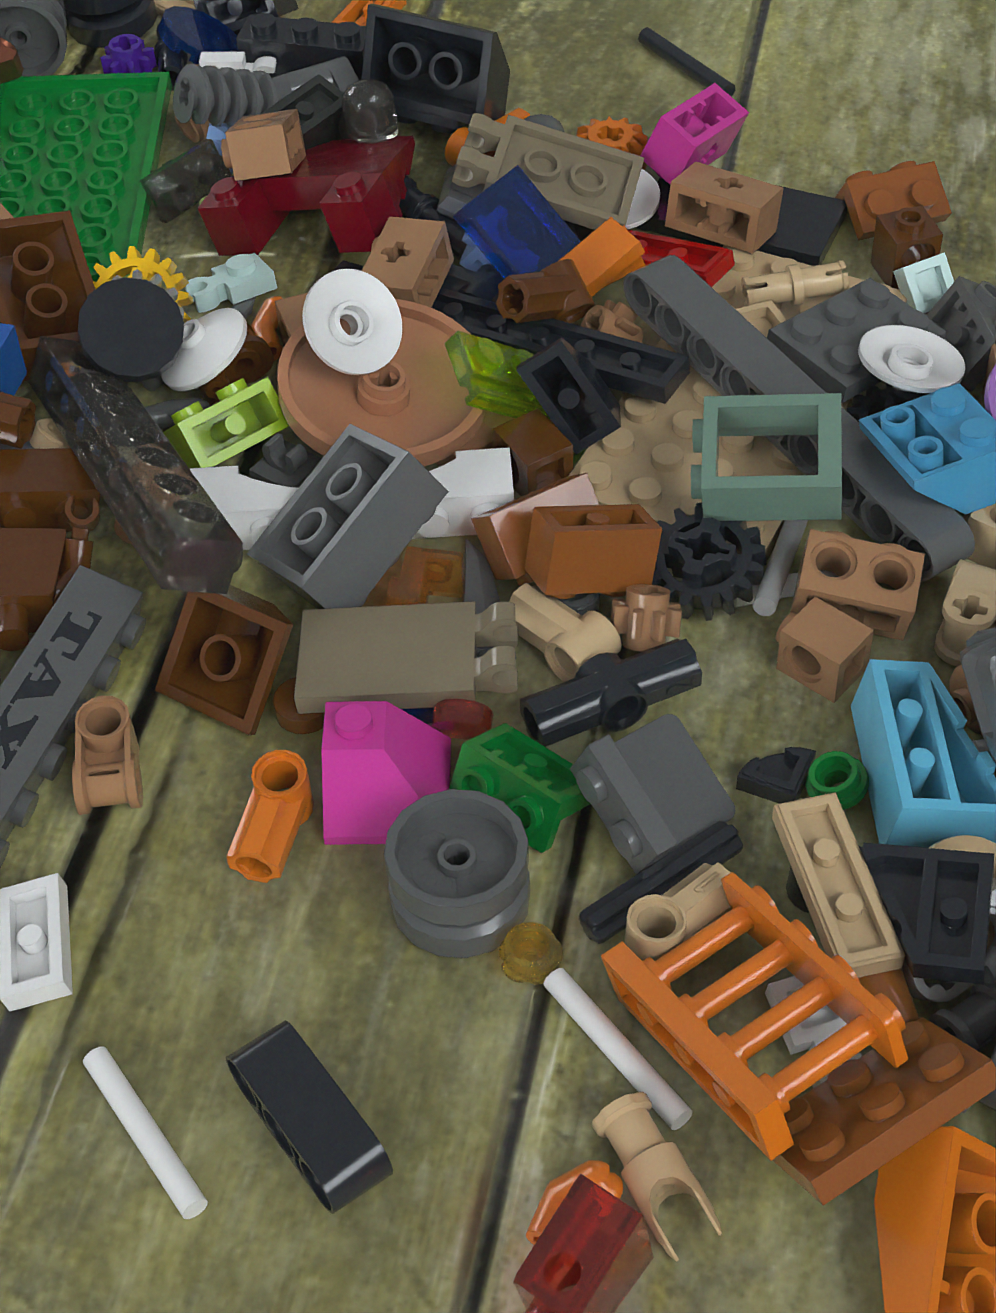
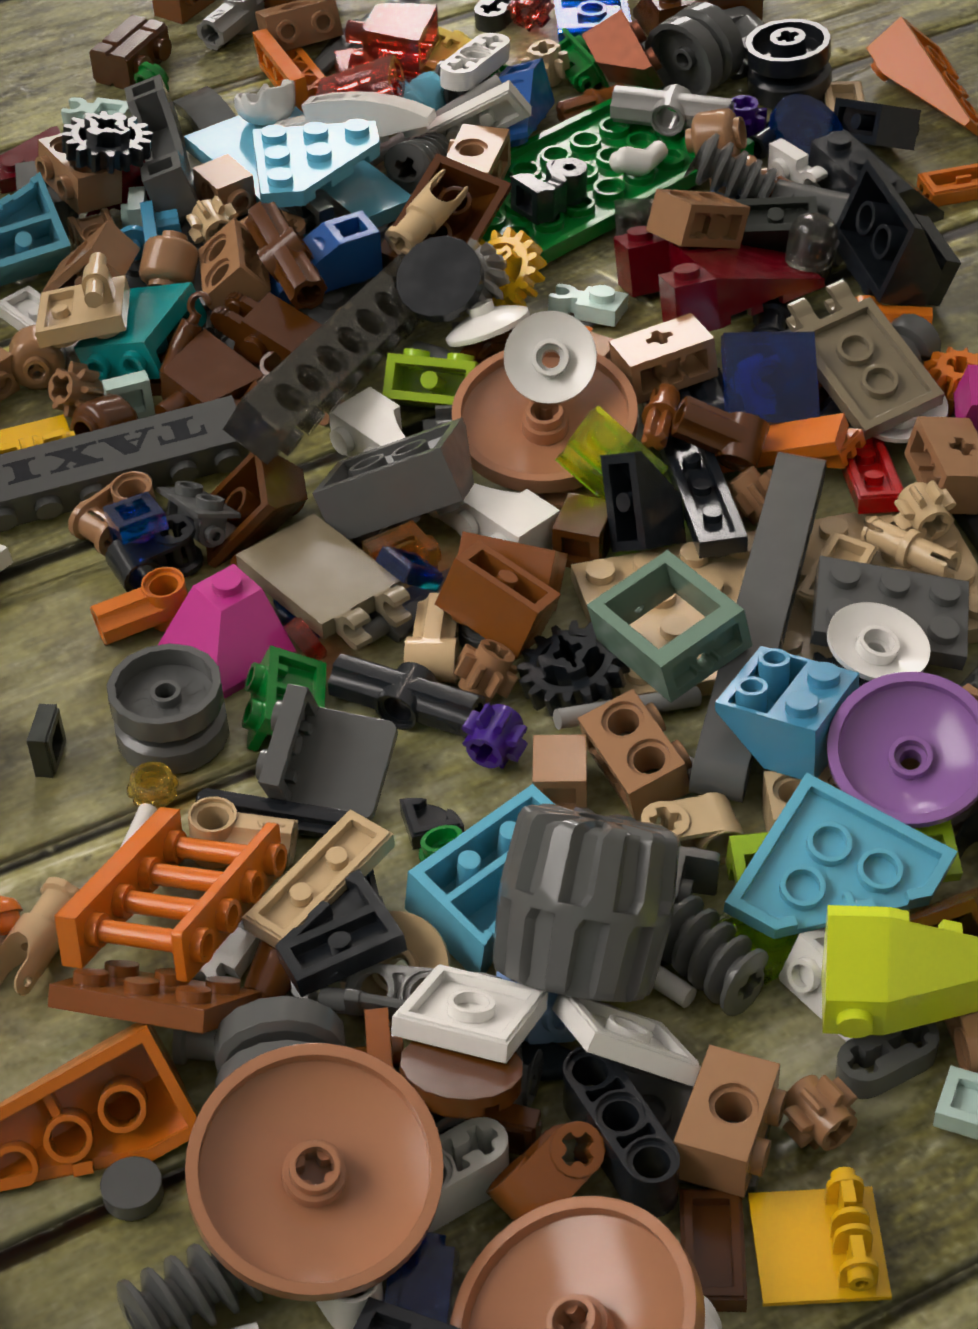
camera: 50 degrees right, 5 degrees down
none -> pearl dark grey tile [27,704,67,778]
none -> clear blue bracket [102,491,169,545]
none -> black piece [105,514,204,592]
none -> dark grey hinge [156,481,241,548]
none -> clear blue tile [375,545,445,592]
none -> tan piece [385,169,469,257]
none -> dark purple gear [461,703,528,769]
none -> black leg [511,158,588,225]
none -> white arm [609,141,668,176]
none -> light grey piece [610,84,734,136]
none -> dark orange axle [641,383,680,451]
none -> medium nougat head [685,108,747,157]
none -> tan gear [892,480,957,541]

